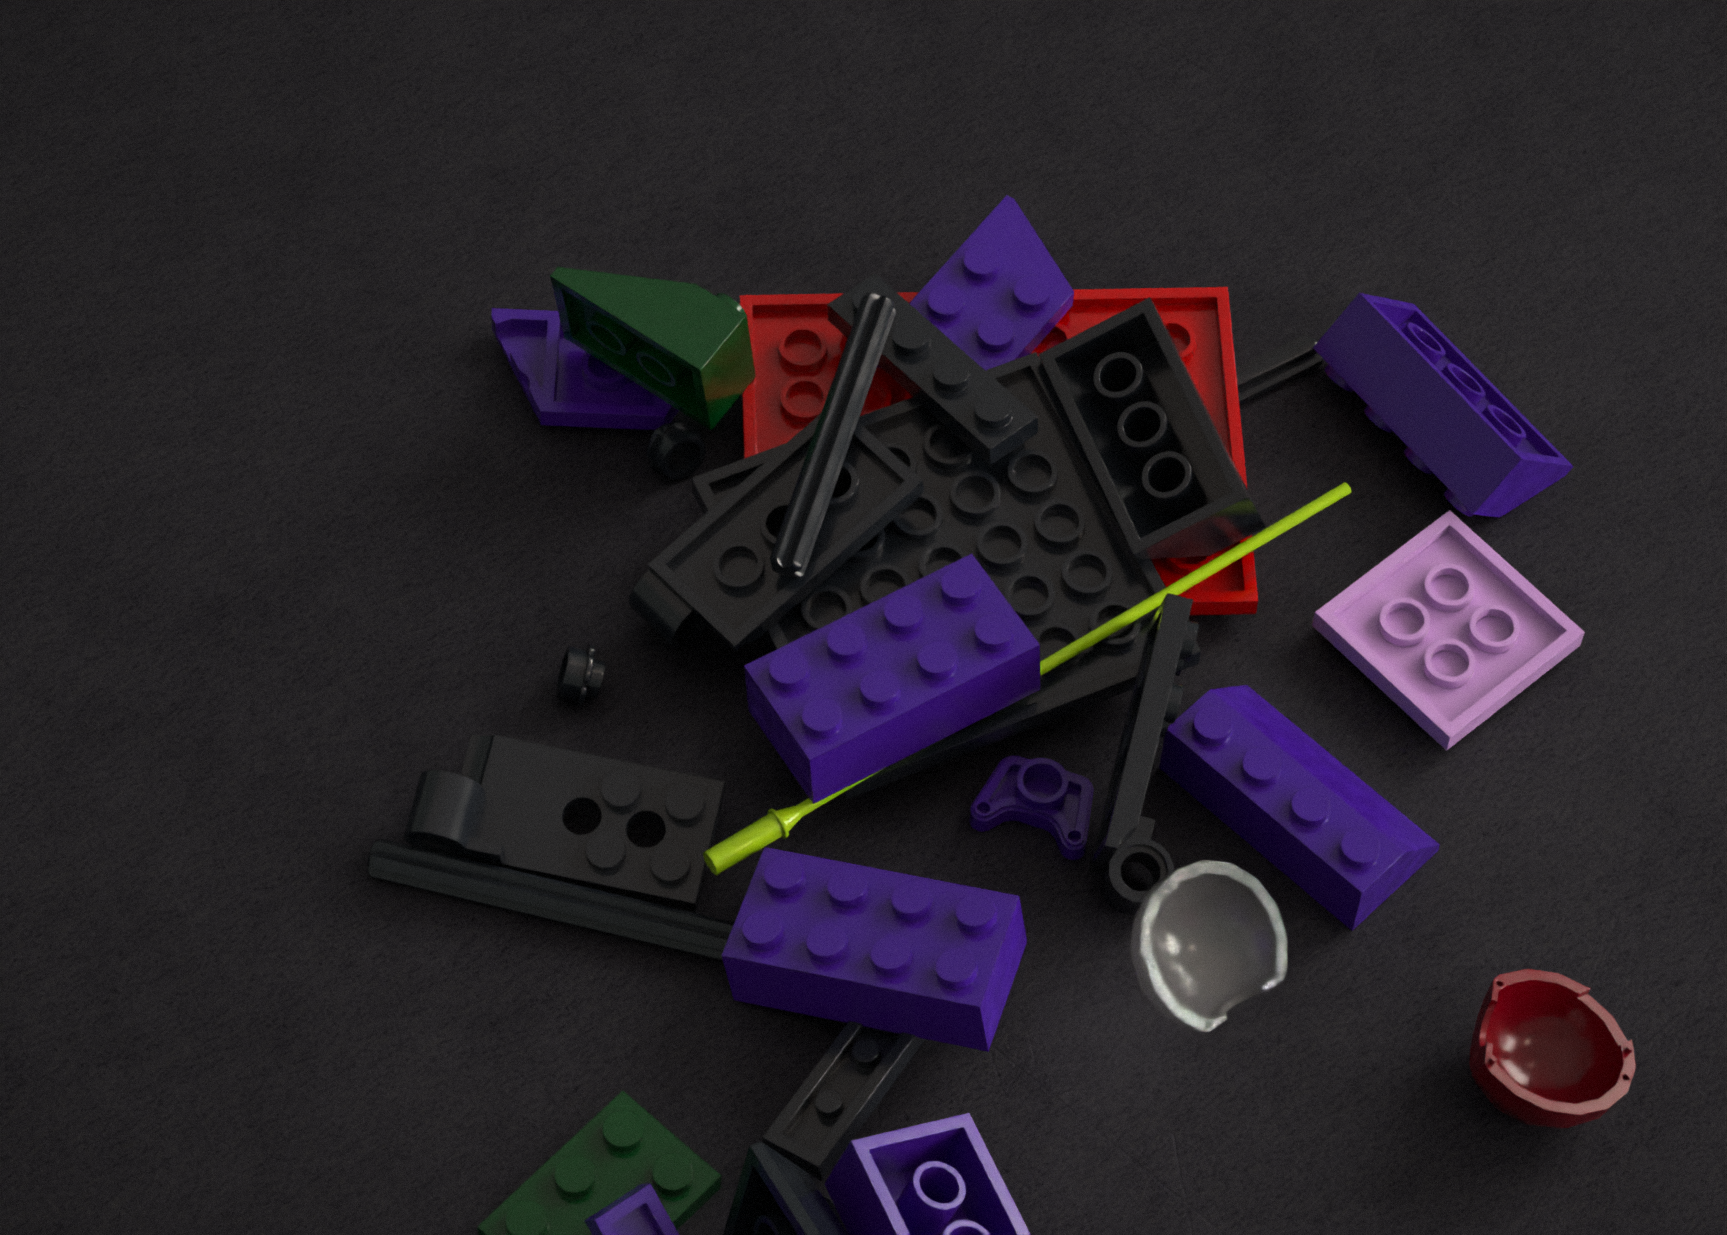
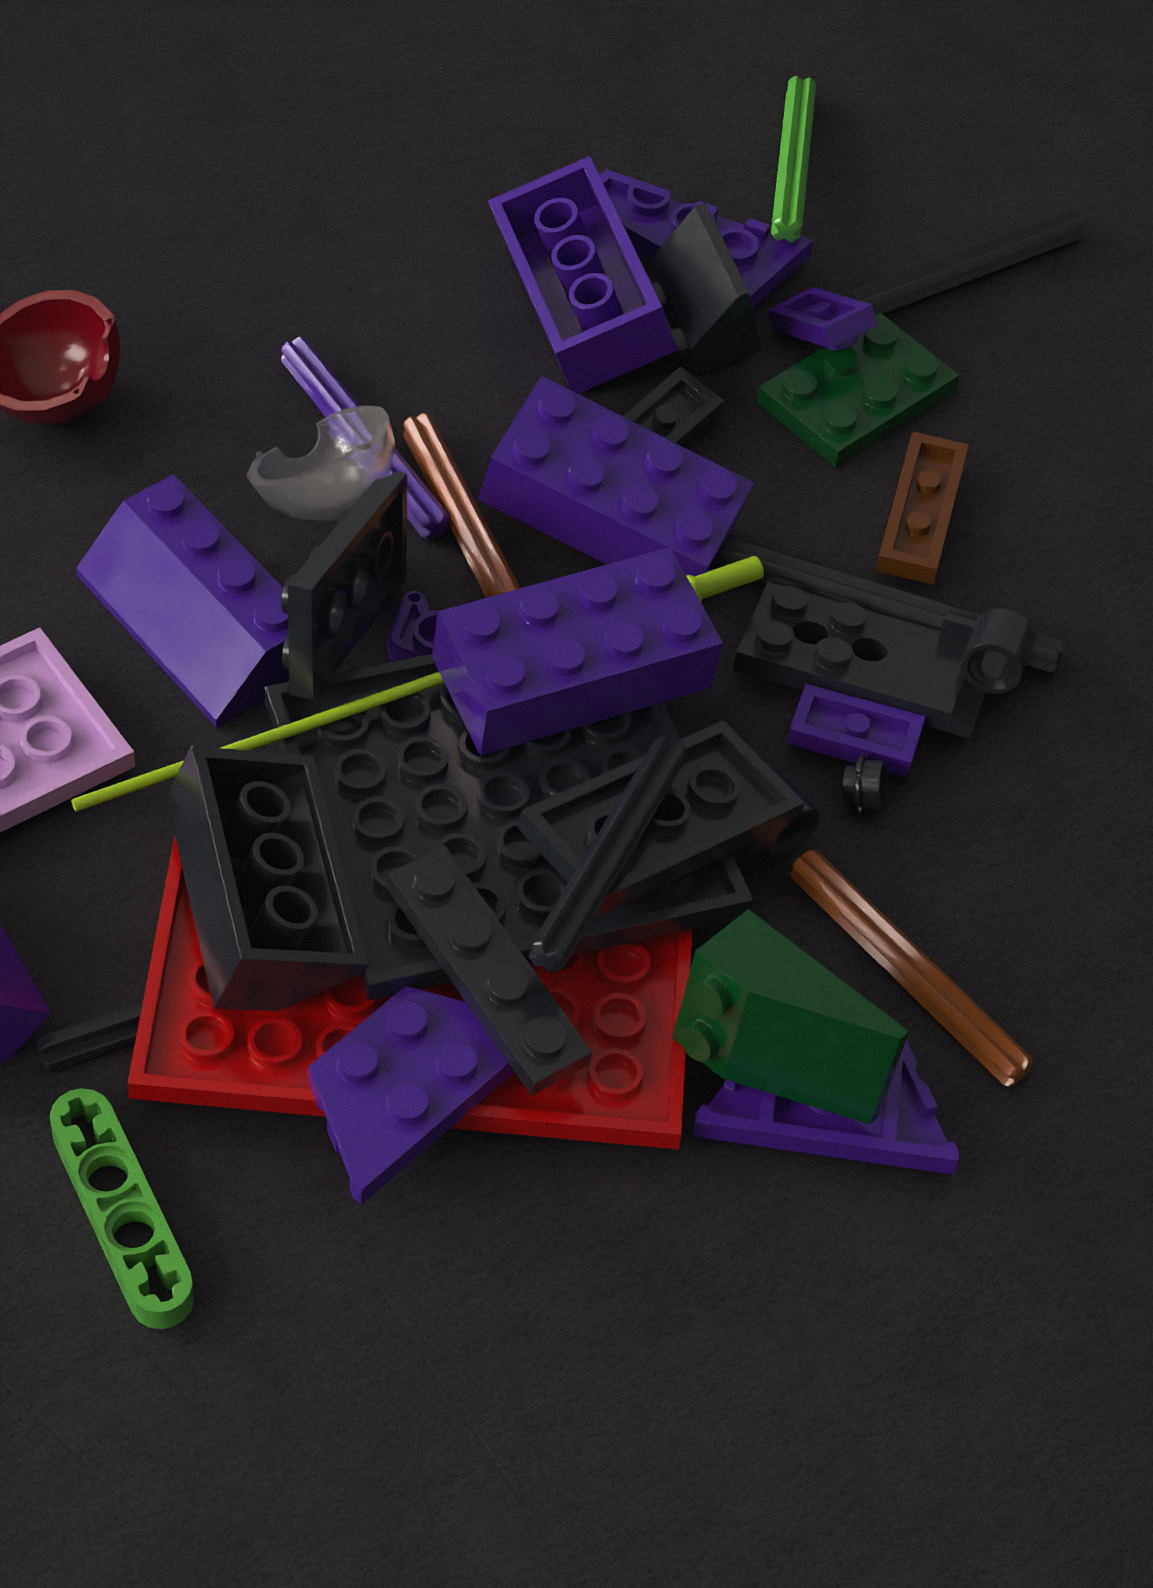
camera: 175 degrees left, 5 degrees down
none -> bright green beam [50,1088,194,1329]
none -> dark purple axle [281,337,449,540]
none -> dark orange axle [403,413,521,598]
none -> dark purple plate [787,683,926,778]
none -> dark orange axle [790,849,1033,1087]
none -> reddish brown plate [876,432,969,585]

